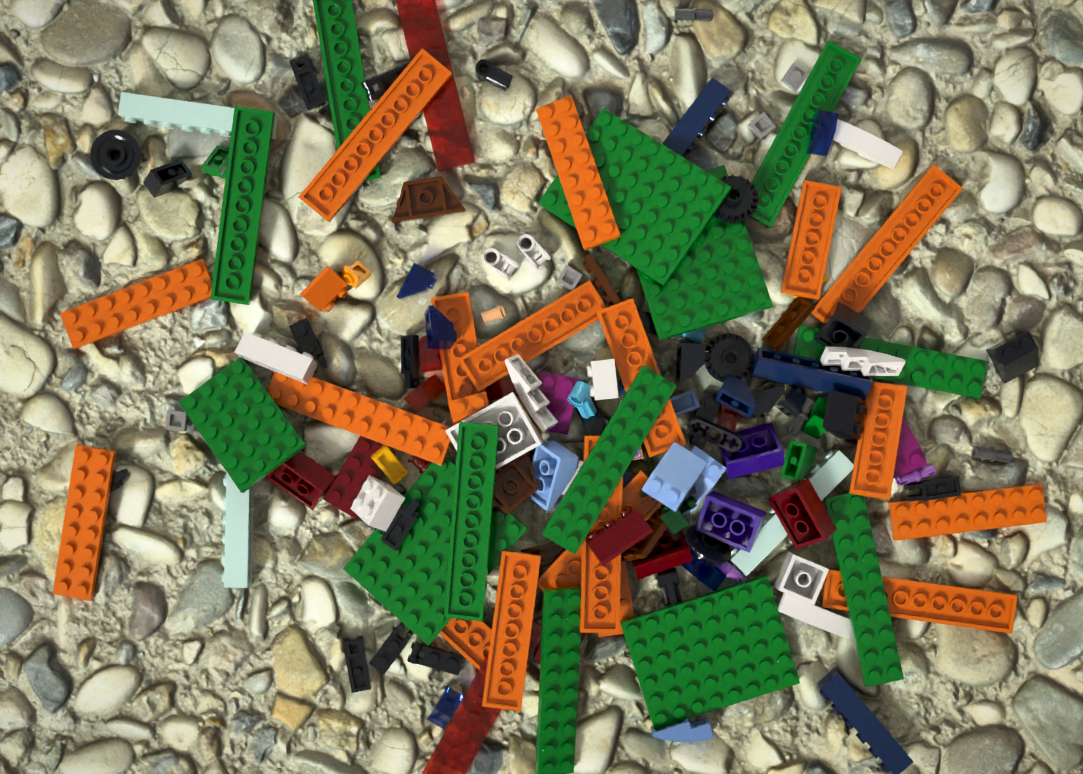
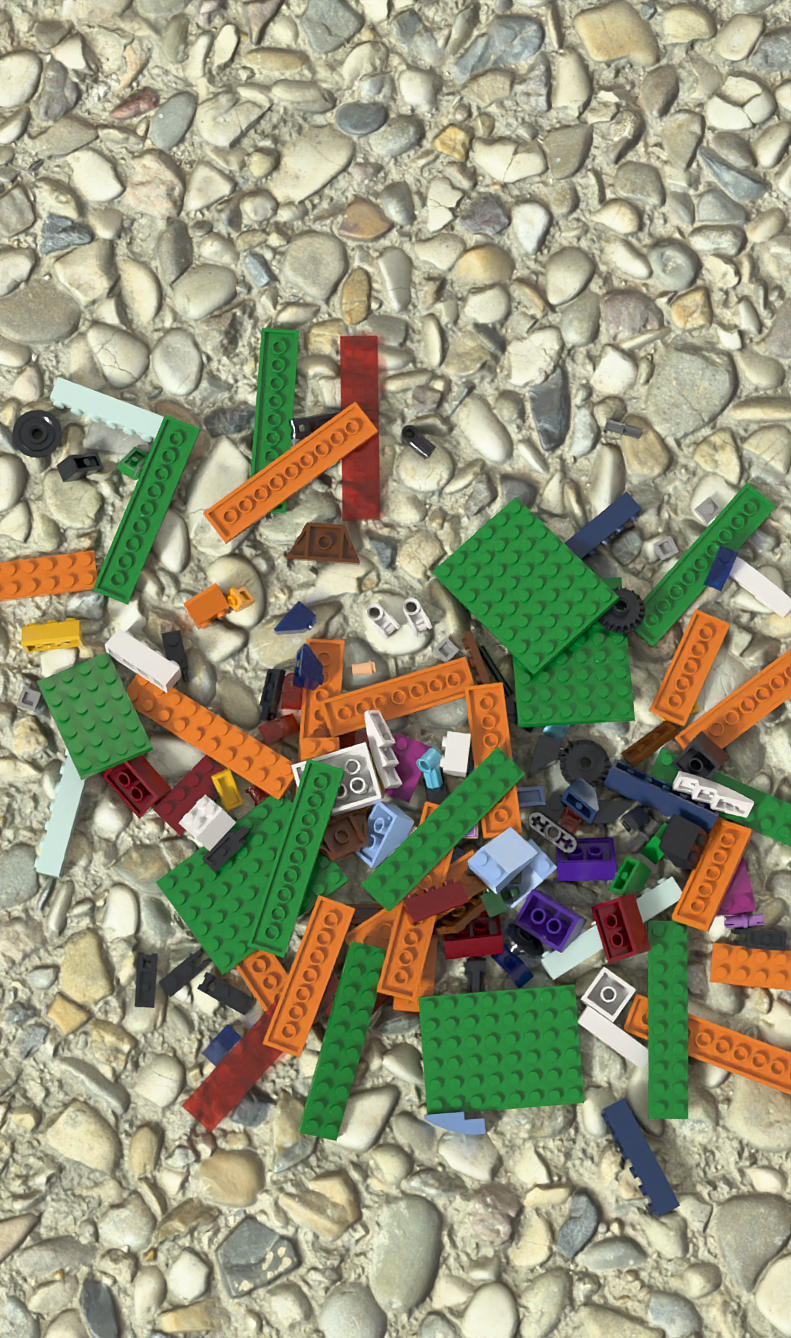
camera: 10 degrees right, 10 degrees down
black plate [289,54,326,111] -> none
orange plate [536,95,621,250] -> none
medium lavender pin [711,561,748,584] -> none
none -> yellow slope [21,618,83,653]
none -> black bar [478,645,514,697]

